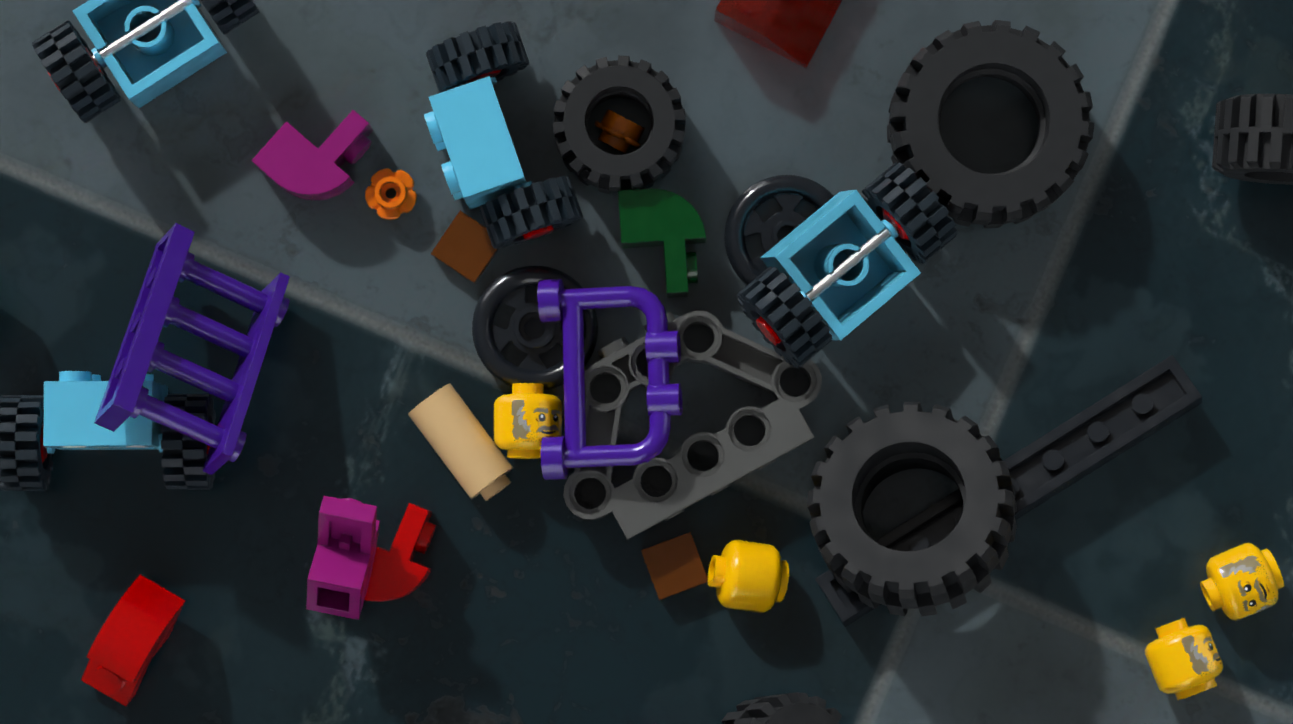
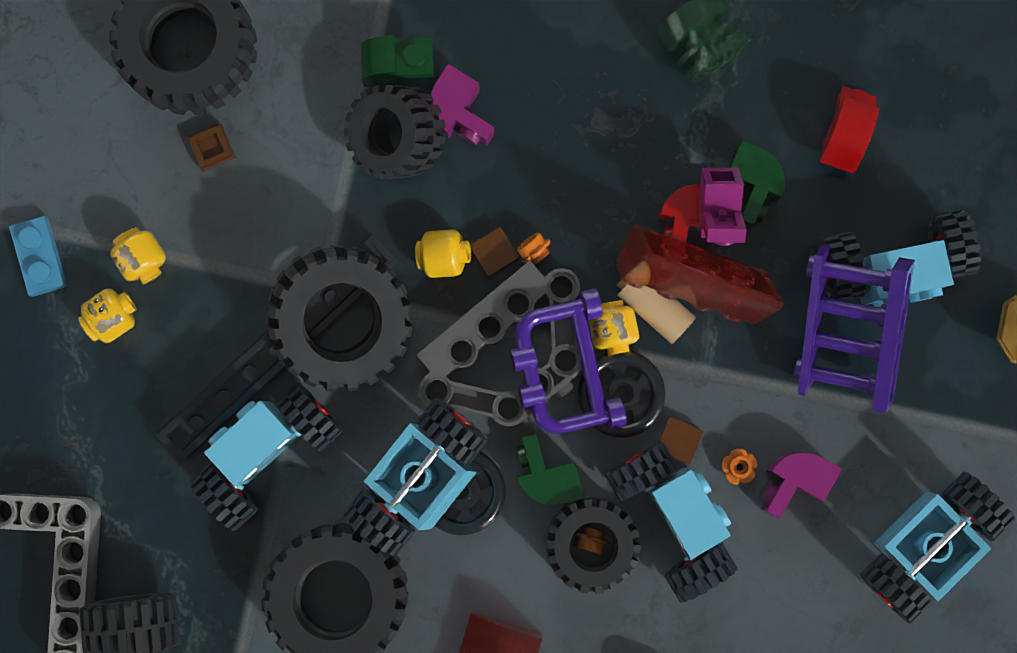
camera: 170 degrees right, 0 degrees up
none -> brick [189,383,343,531]
none -> orange plate [516,232,550,265]
none -> clear red slope [616,224,784,324]
none -> dark green brick [728,140,785,229]

